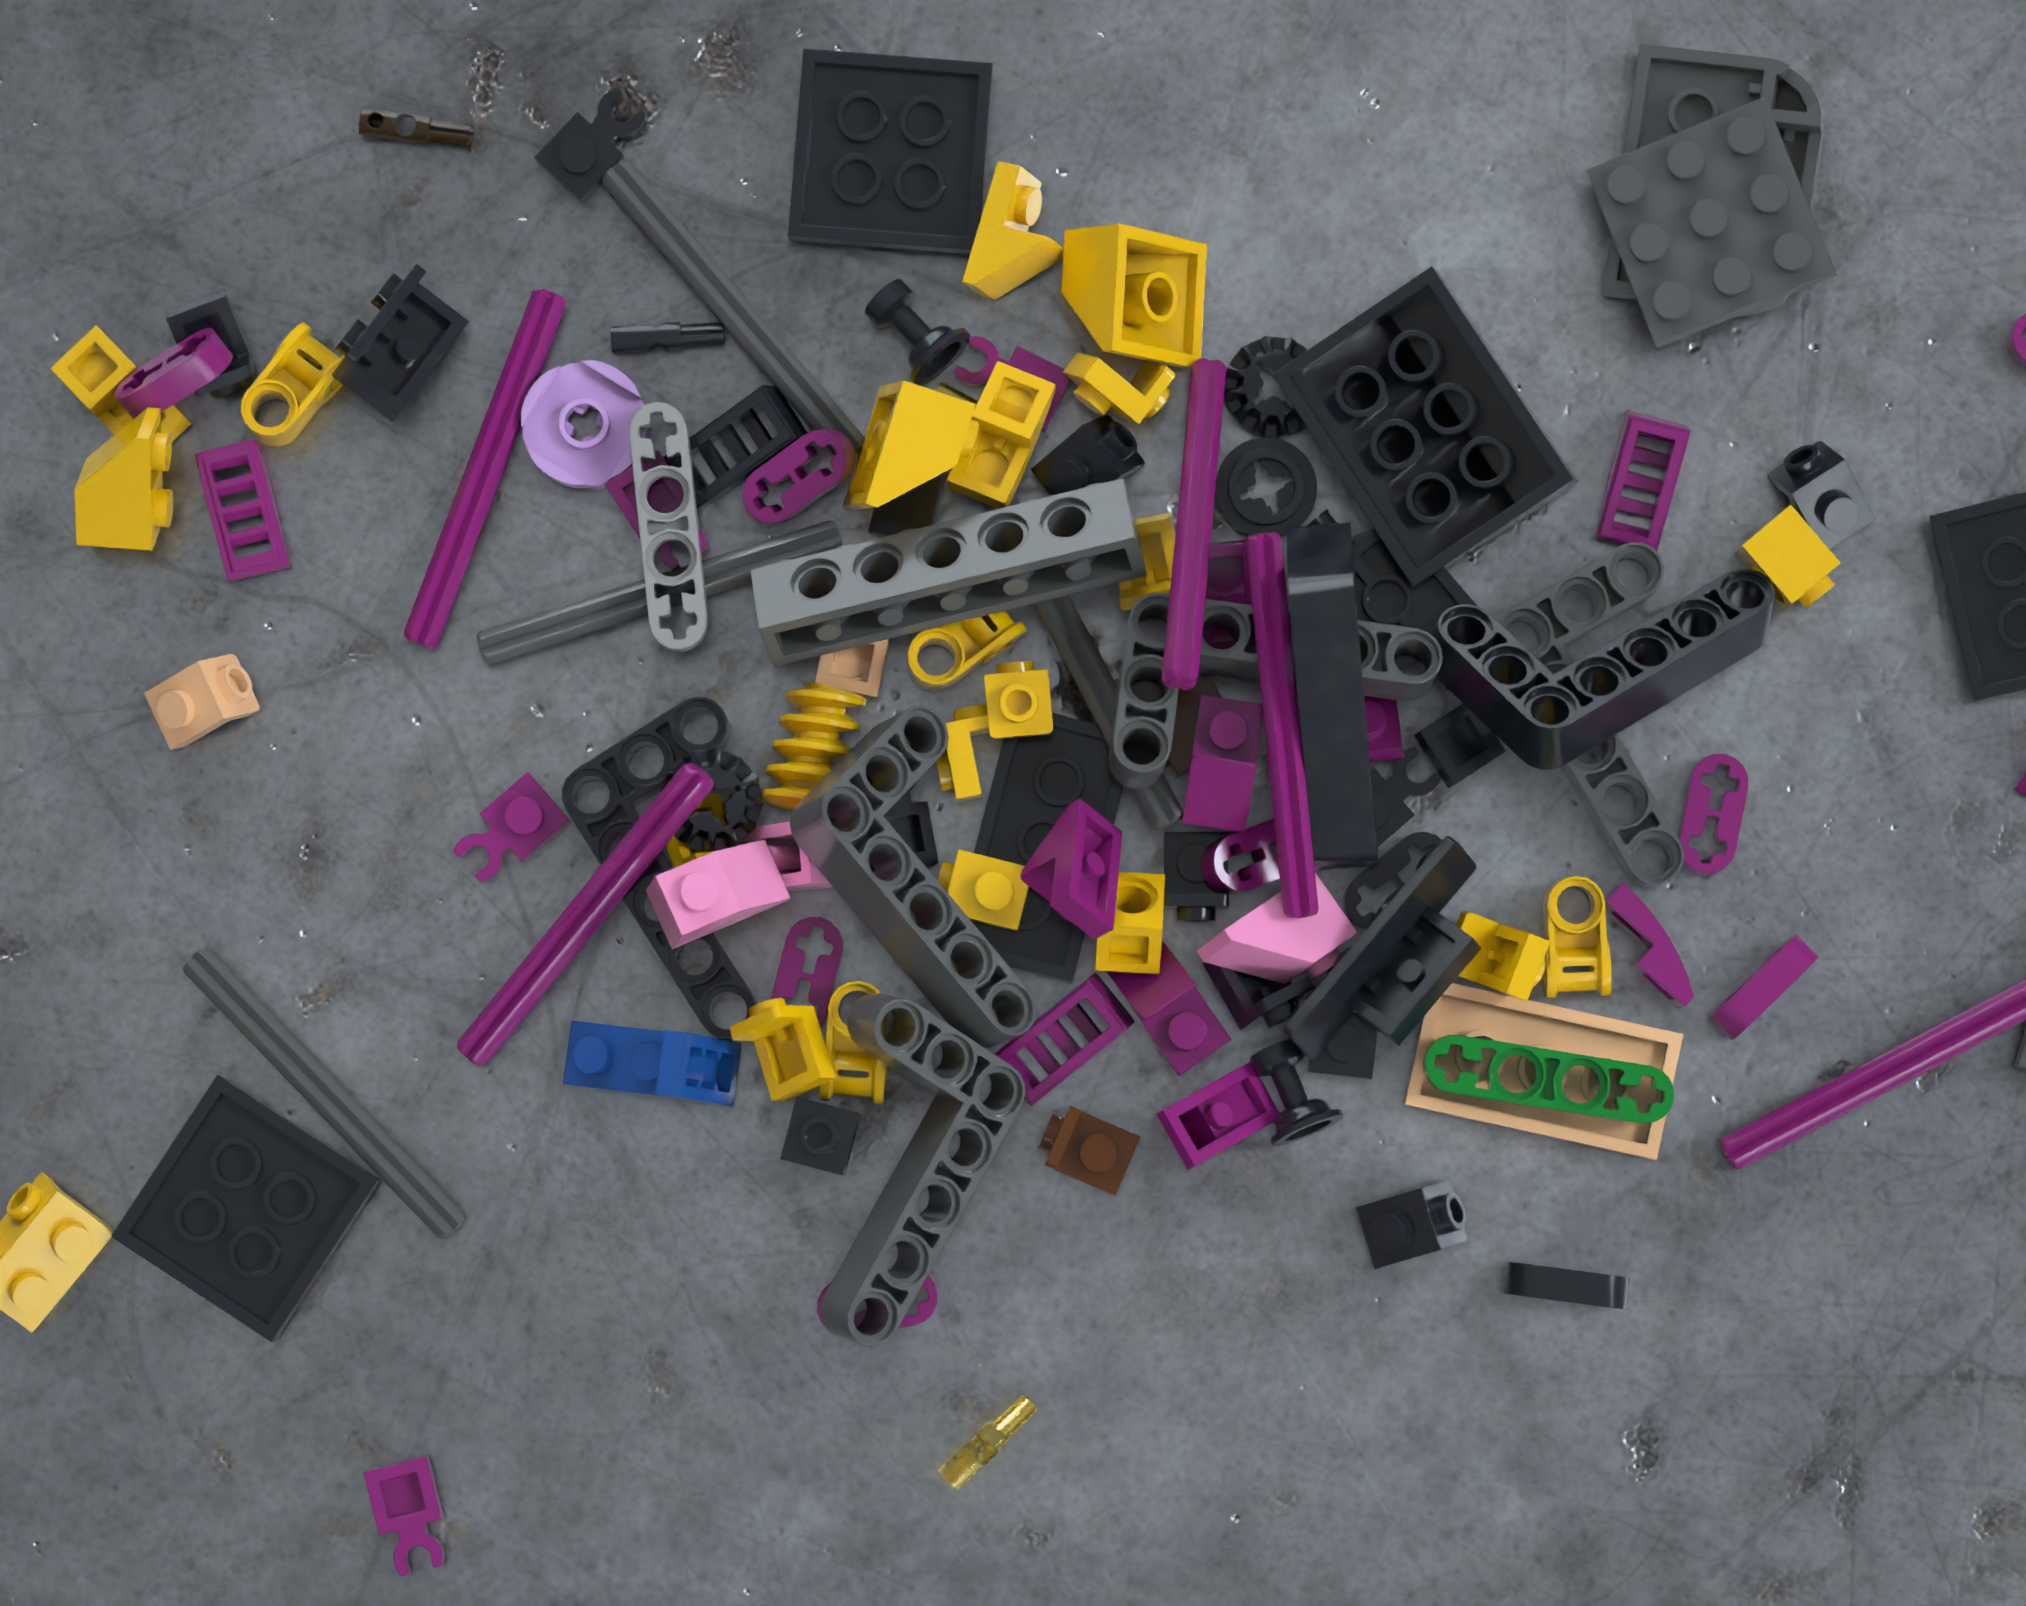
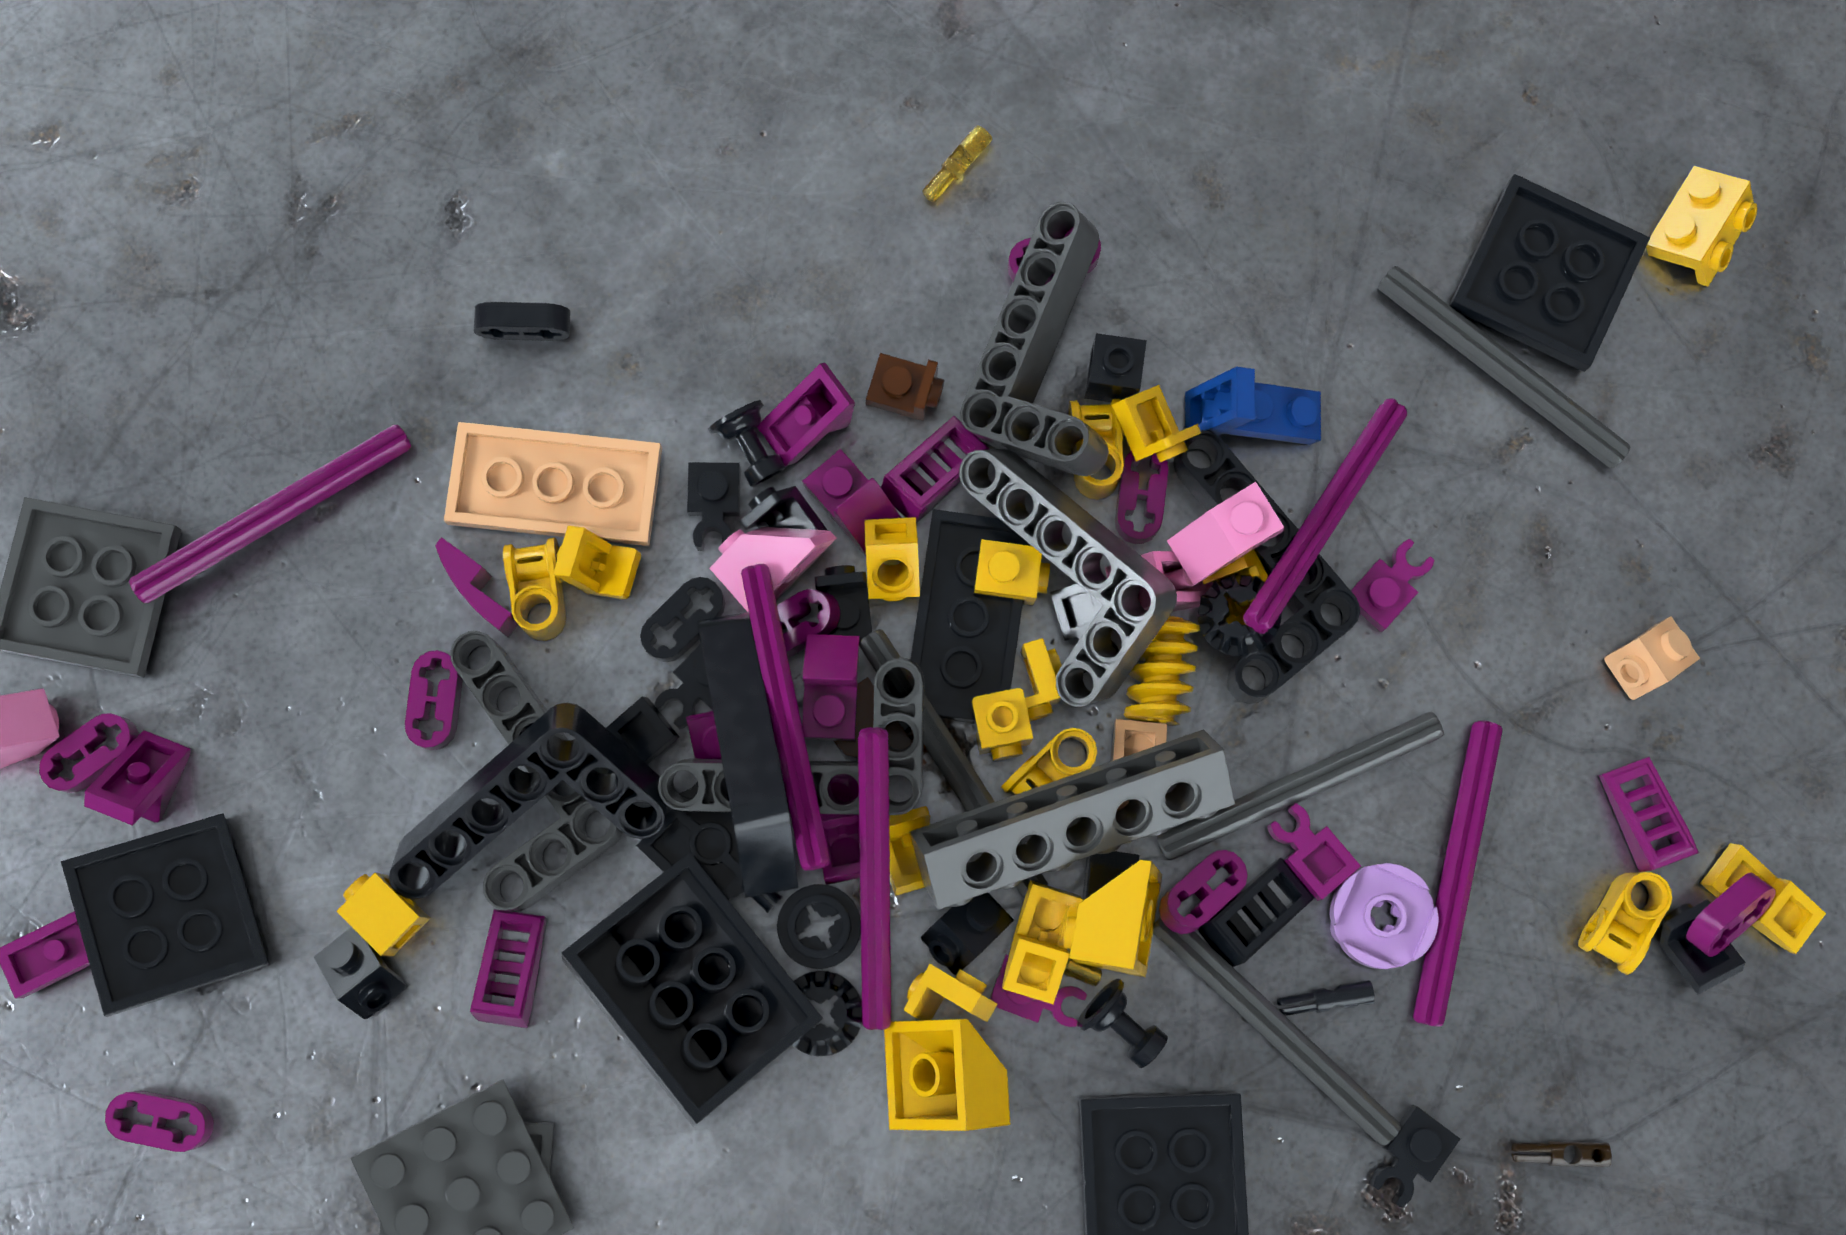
camera: 165 degrees right, 5 degrees down
yellow slope [74,407,173,551] -> none
black bracket [332,264,469,422] -> none
magenta plate [363,1455,445,1576] -> none
light grey beam [629,402,709,652] -> none
yellow slope [962,161,1064,300] -> none
magenta slope [1020,798,1122,940] -> none
black bracket [1283,836,1481,1060] -> none
black bracket [1356,1180,1467,1269] -> none
green beam [1423,1035,1674,1124] -> none
magenta beam [1709,934,1819,1040] -> none

